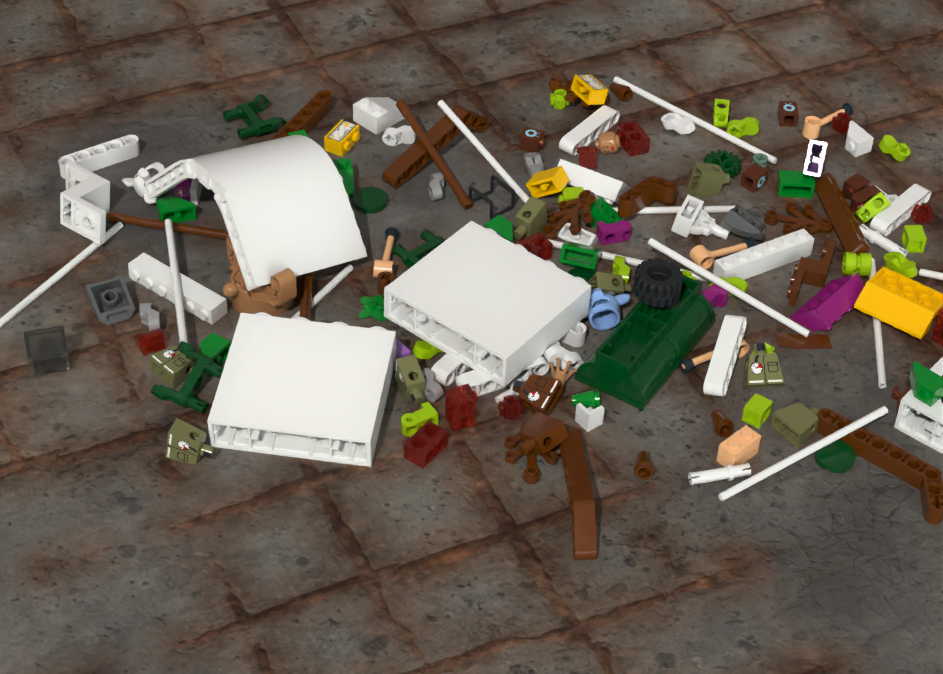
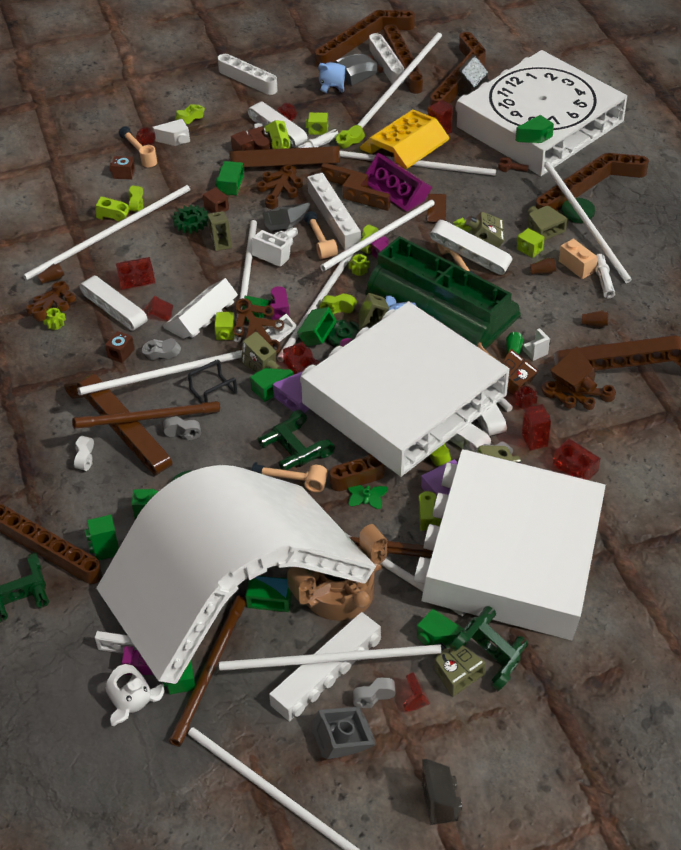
camera: 80 degrees left, 5 degrees up
white beam [58,135,140,179] -> none
white bracket [60,161,110,245] -> none
olive torso [165,418,215,465] -> none
yellow brick [324,119,361,157] -> none
white slope [353,97,405,135] -> none
lime leg [401,401,438,437] -> none
yellow brick [526,166,570,198] -> none
yellow brick [570,74,608,105] -> none
medium nougat head [595,131,621,155] -> none
reddish brown beam [617,176,677,218] -> none
black tyre [633,258,683,307] -> none
white piece [661,112,696,134] -> none
sand green bush [752,153,768,168] -> none
slope [803,139,828,177] -> none
lime wheel [842,252,872,277] -> none

